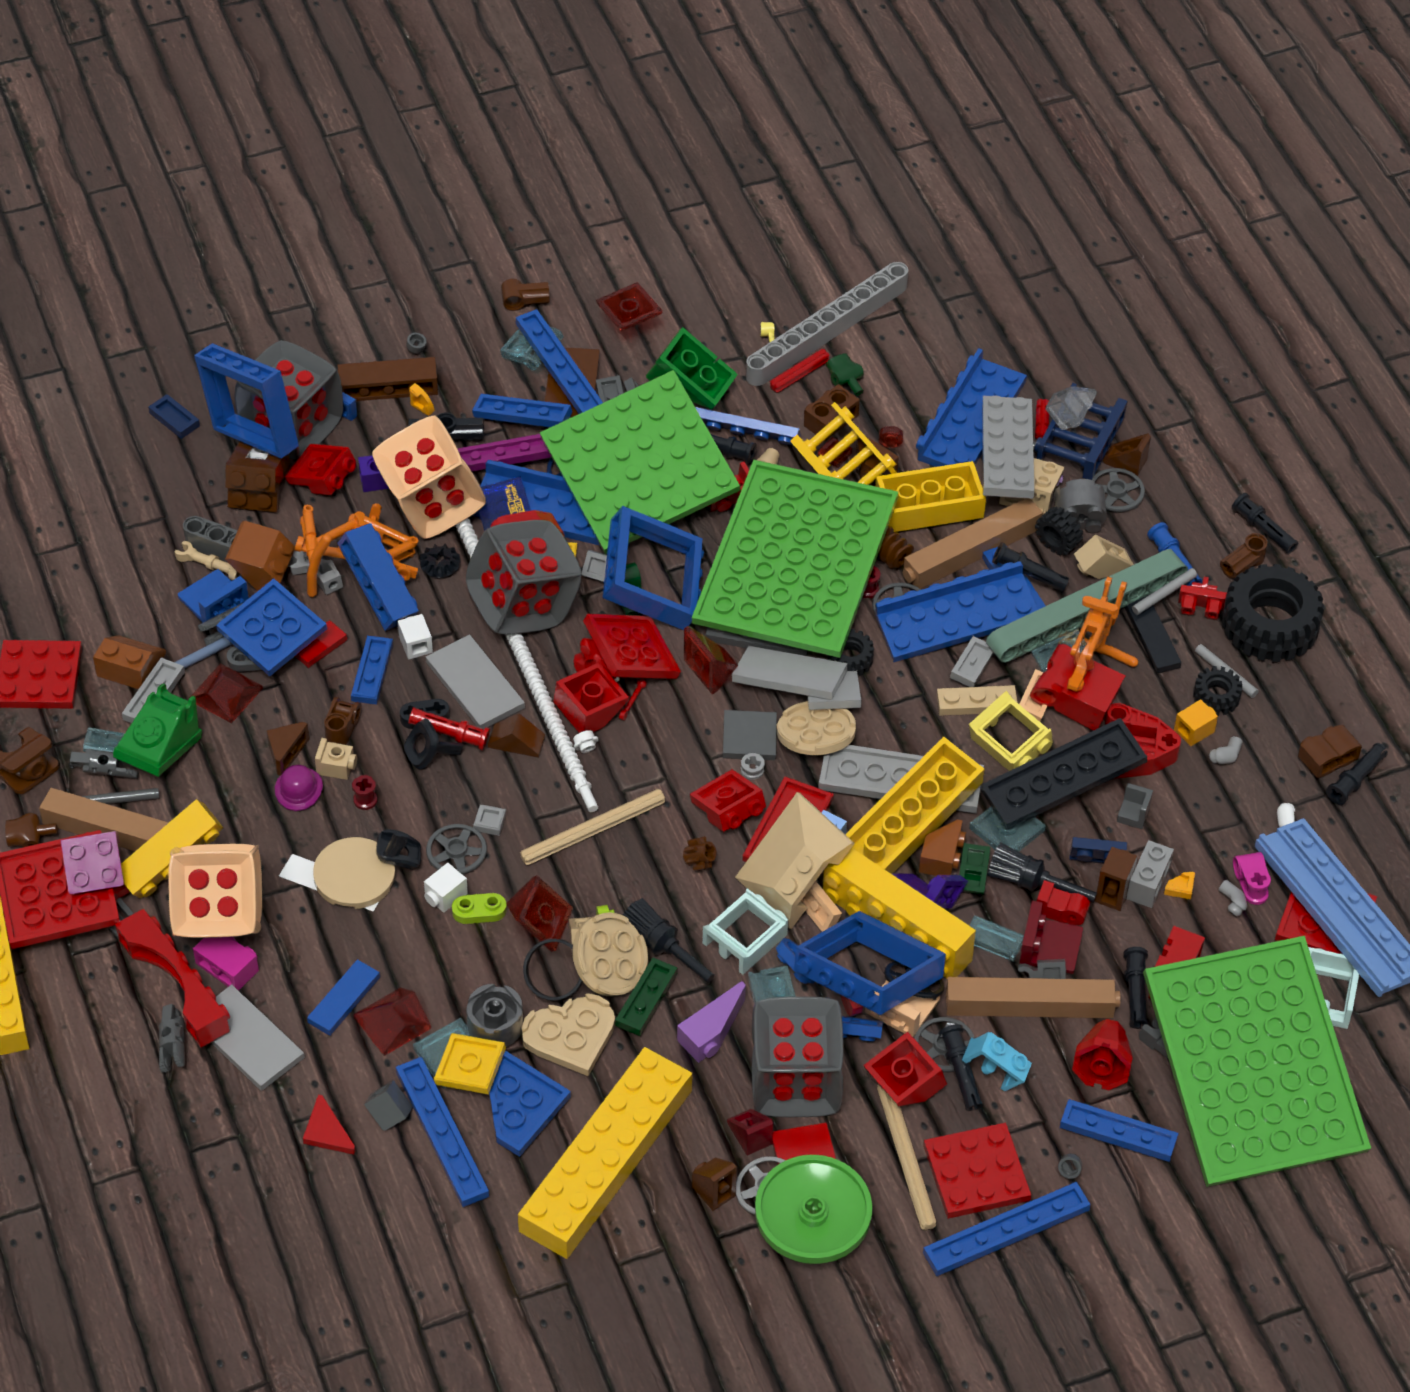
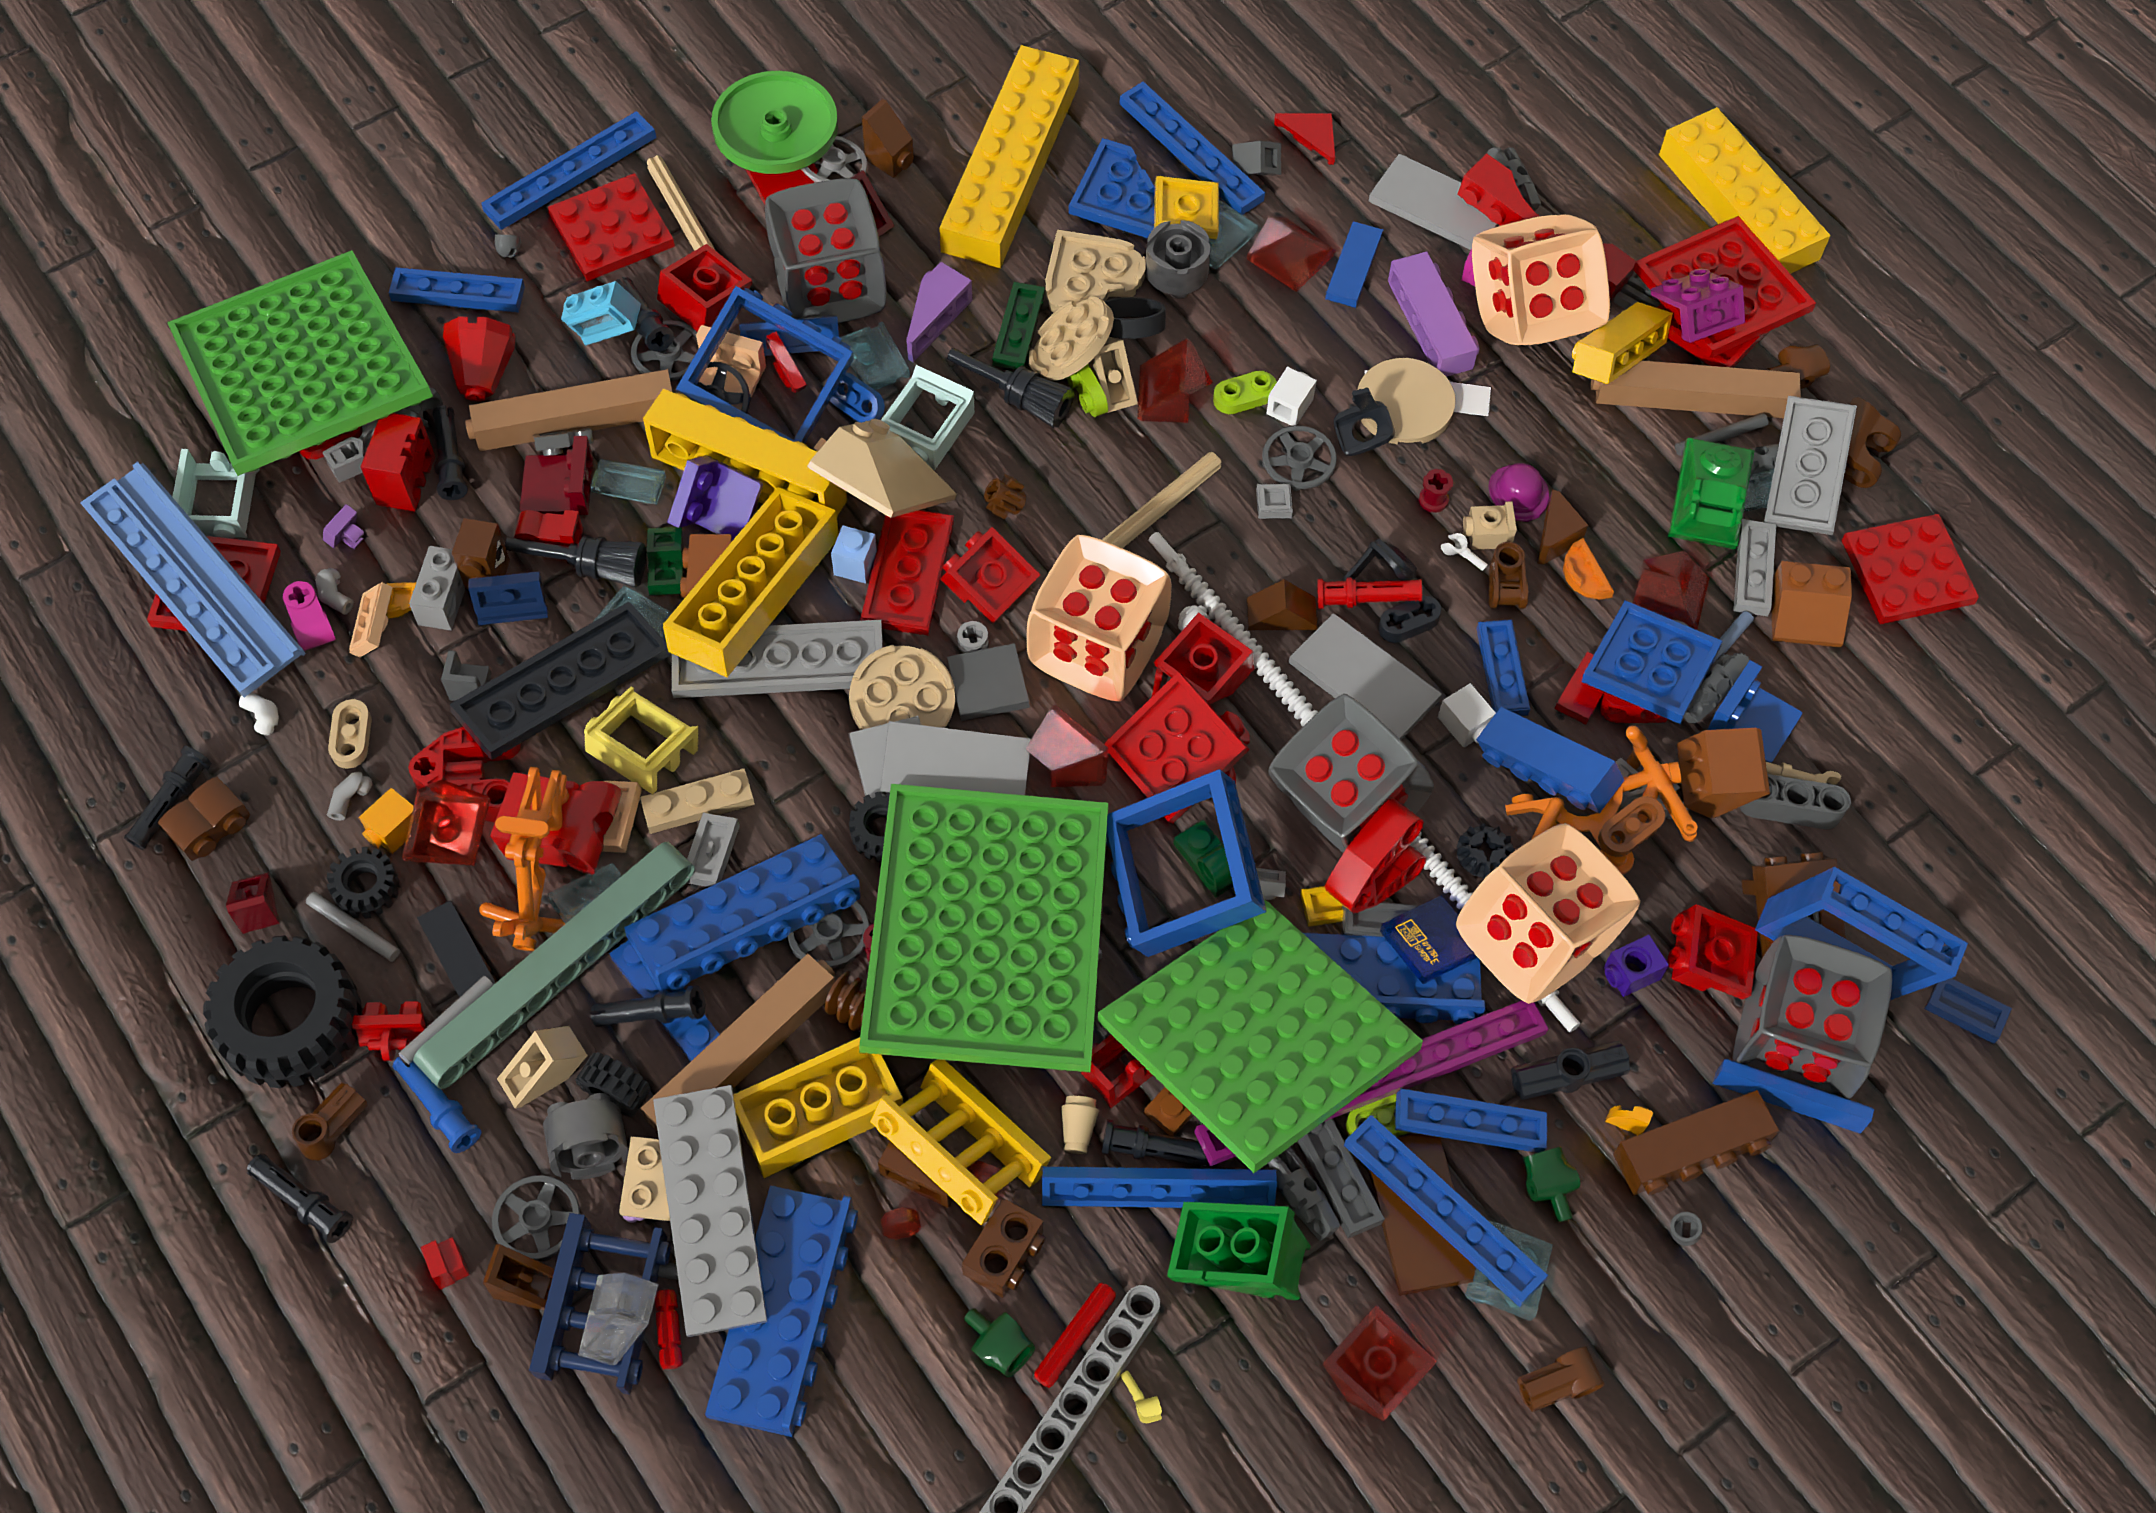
camera: 165 degrees right, 10 degrees up
none -> dark red slope [226,872,279,934]
none -> medium lavender tile [323,504,364,549]
none -> tan plate [328,699,372,769]
none -> light nougat plate [349,582,393,657]
none -> clear red slope [402,779,490,866]
none -> red piece [420,1237,470,1290]
none -> light nougat piece [1027,535,1172,702]
none -> medium lavender brick [1388,251,1479,377]
none -> white hand [1441,533,1488,571]
none -> dark green piece [1523,1147,1581,1222]
none -> orange plate [1563,538,1614,600]
none -> dark orange plate [1598,796,1665,857]
none -> light grey tile [1764,396,1857,535]

